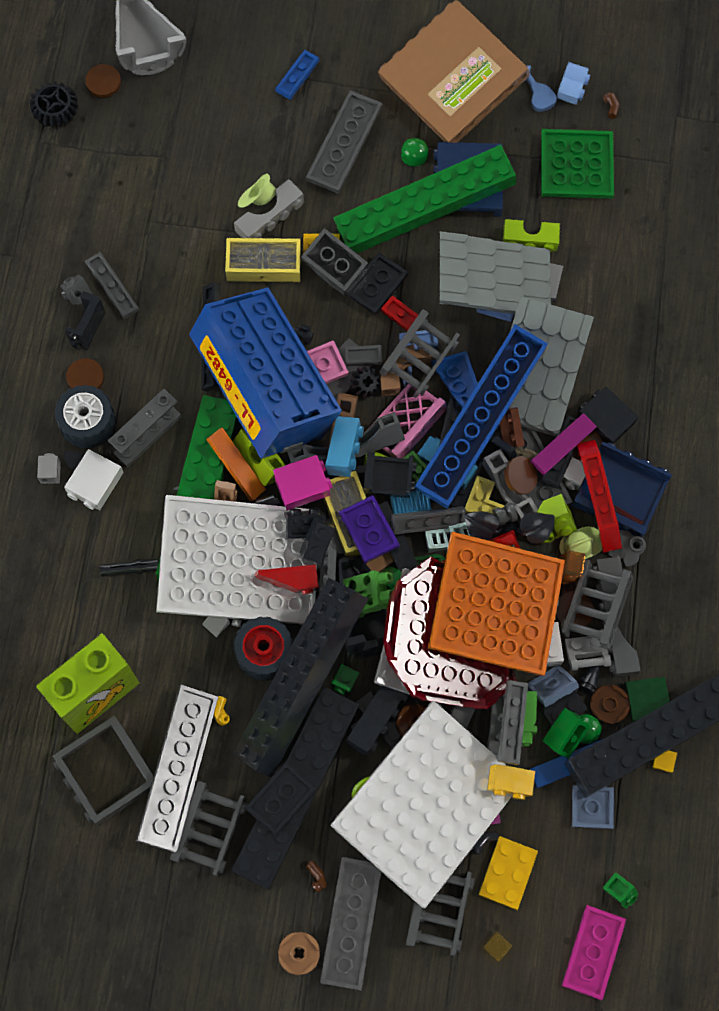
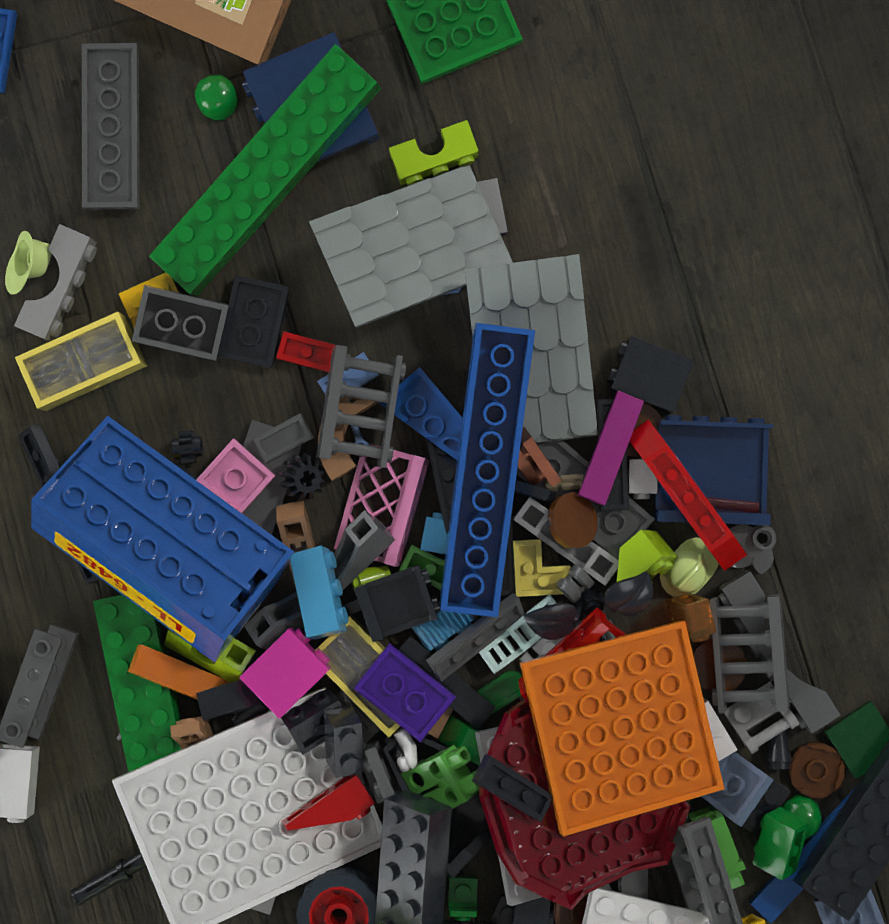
camera: 20 degrees left, 15 degrees up
none -> black slope [196,680,263,721]
none -> white arm [393,728,417,772]
none -> black tile [472,754,553,822]

